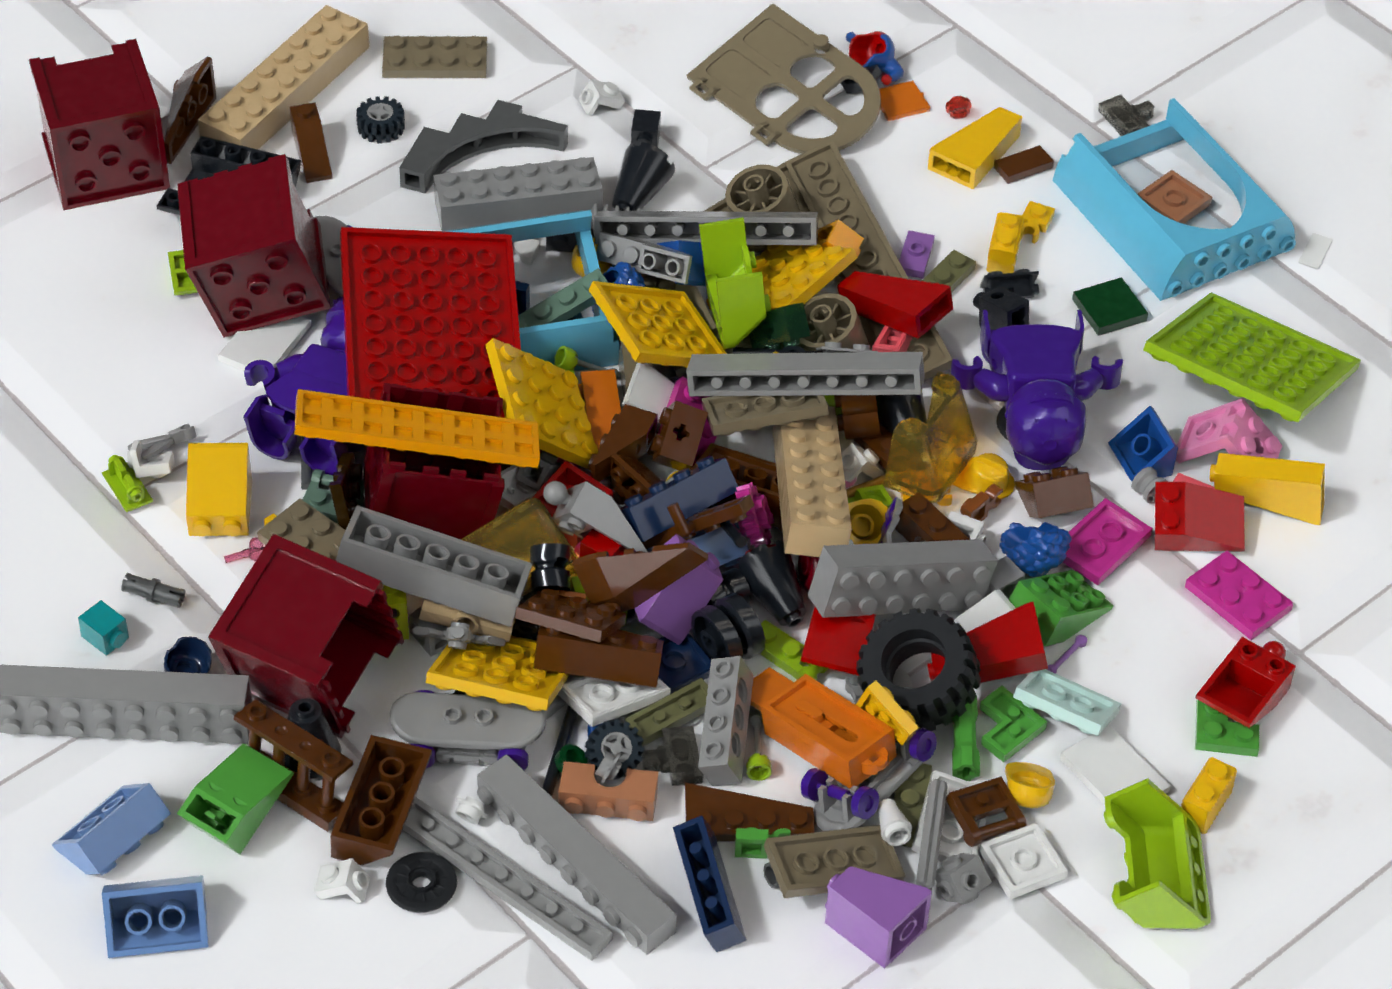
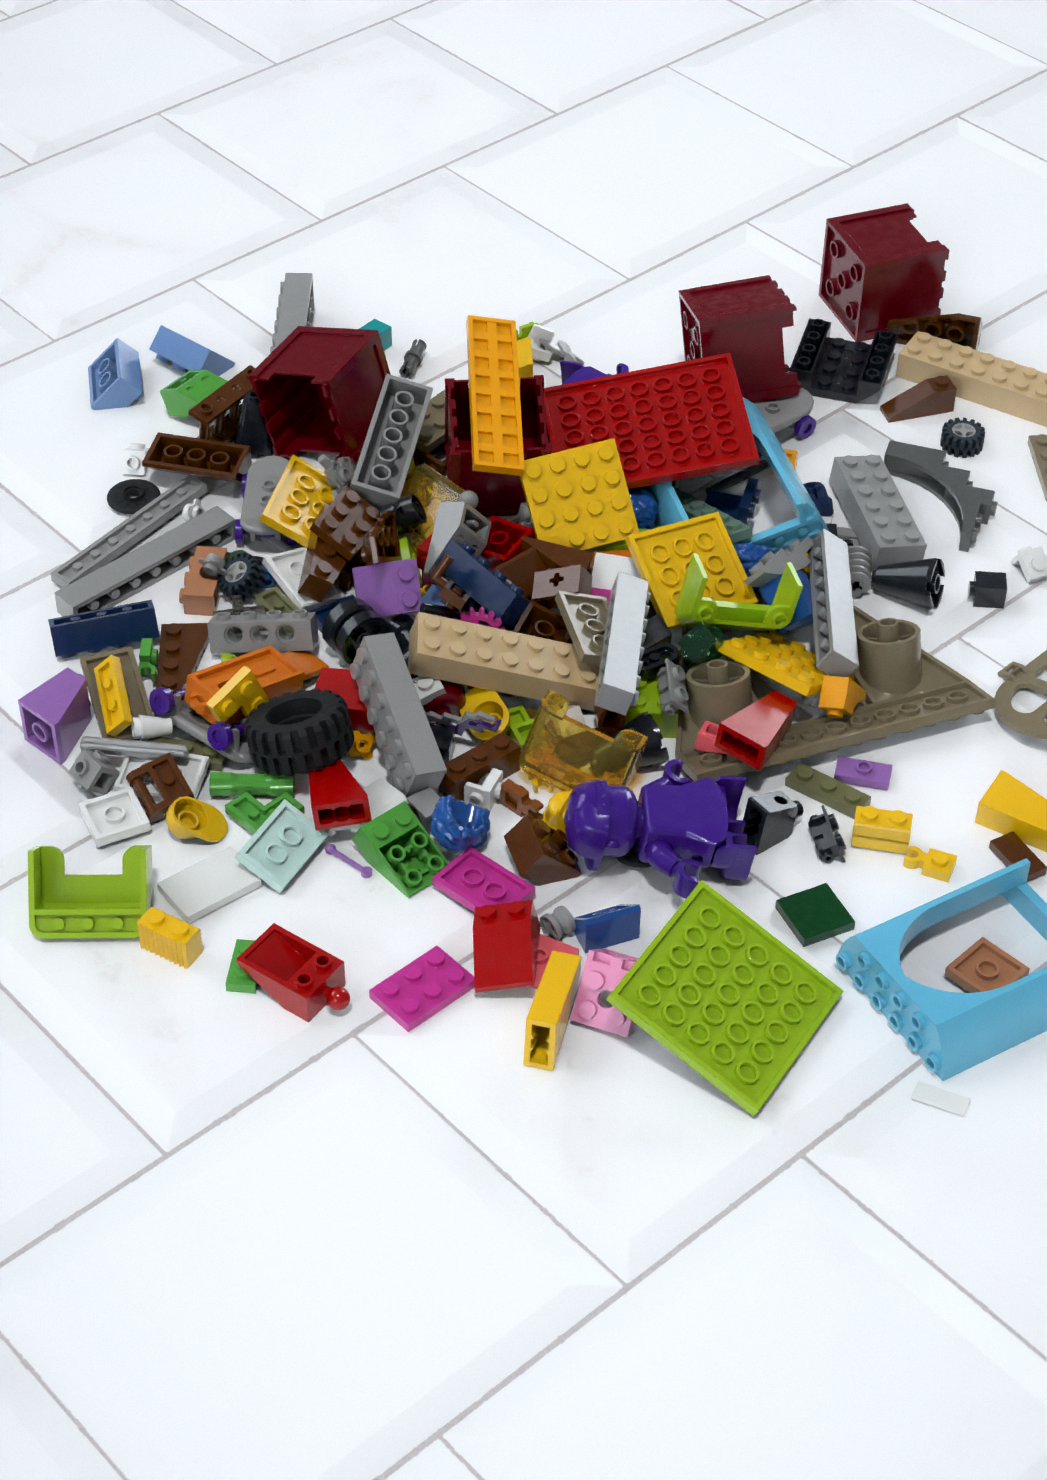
camera: 90 degrees right, 5 degrees down
none -> yellow plate [94,655,133,737]

